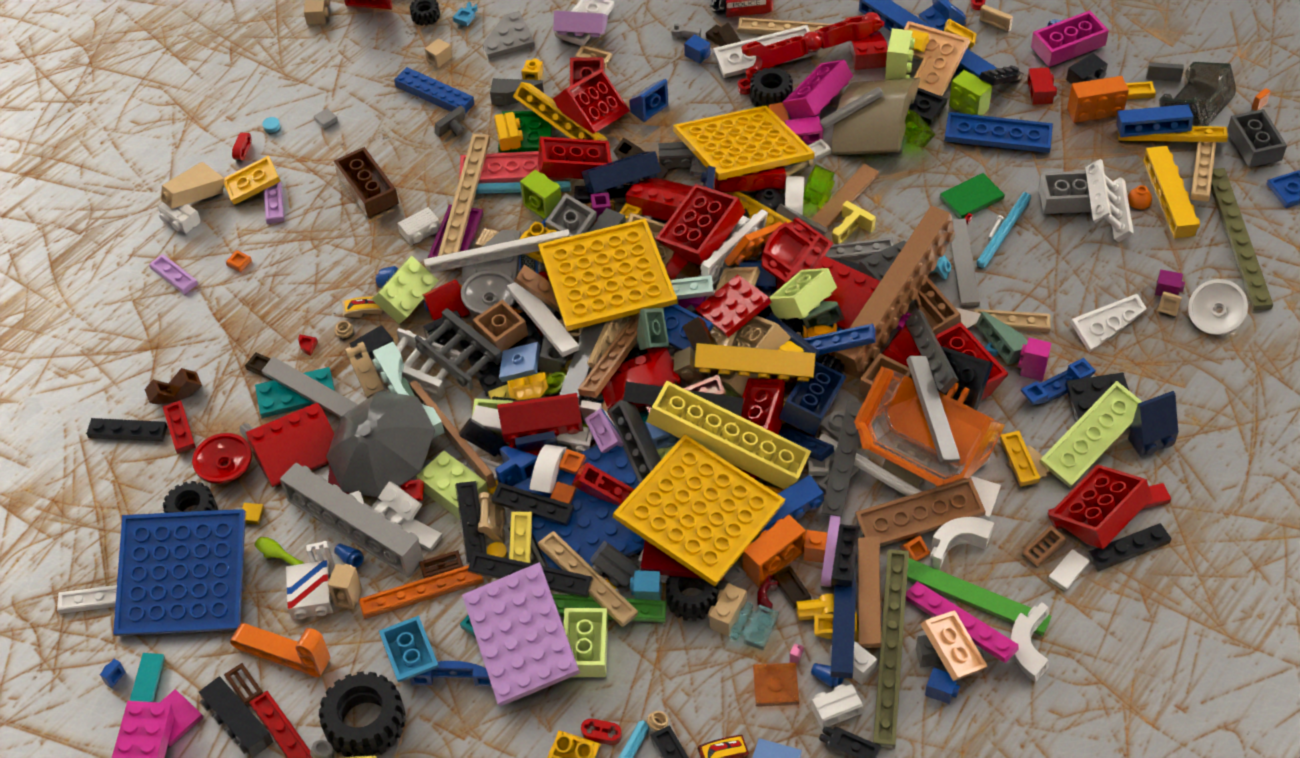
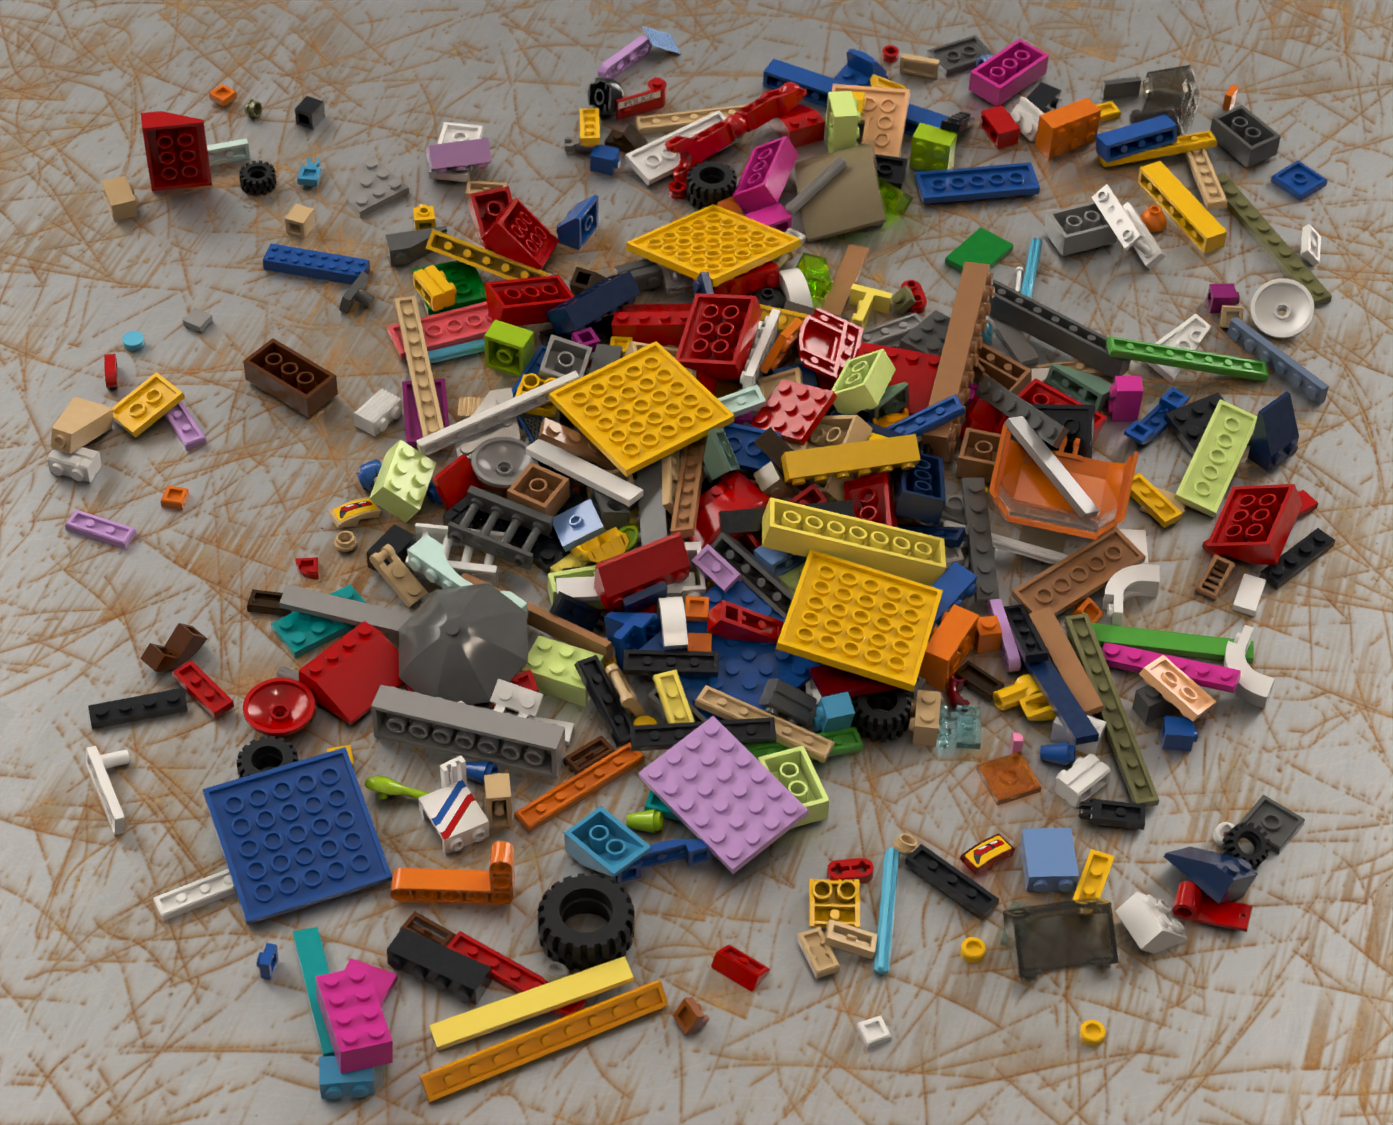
camera: 25 degrees left, 5 degrees down
none -> white piece [86,746,130,835]
none -> yellow plate [579,108,600,147]
none -> lime cone [626,809,663,833]
none -> olive plate [892,285,916,315]
none -> red plate [901,280,927,314]
none -> dark grey tile [927,35,994,77]
none -> dark grey brick [989,280,1131,379]
none -> white plate [1011,97,1044,142]
none -> bright green tile [1106,336,1269,382]
none -> sand blue plate [1227,317,1329,405]
none -> white plate [1300,224,1321,266]

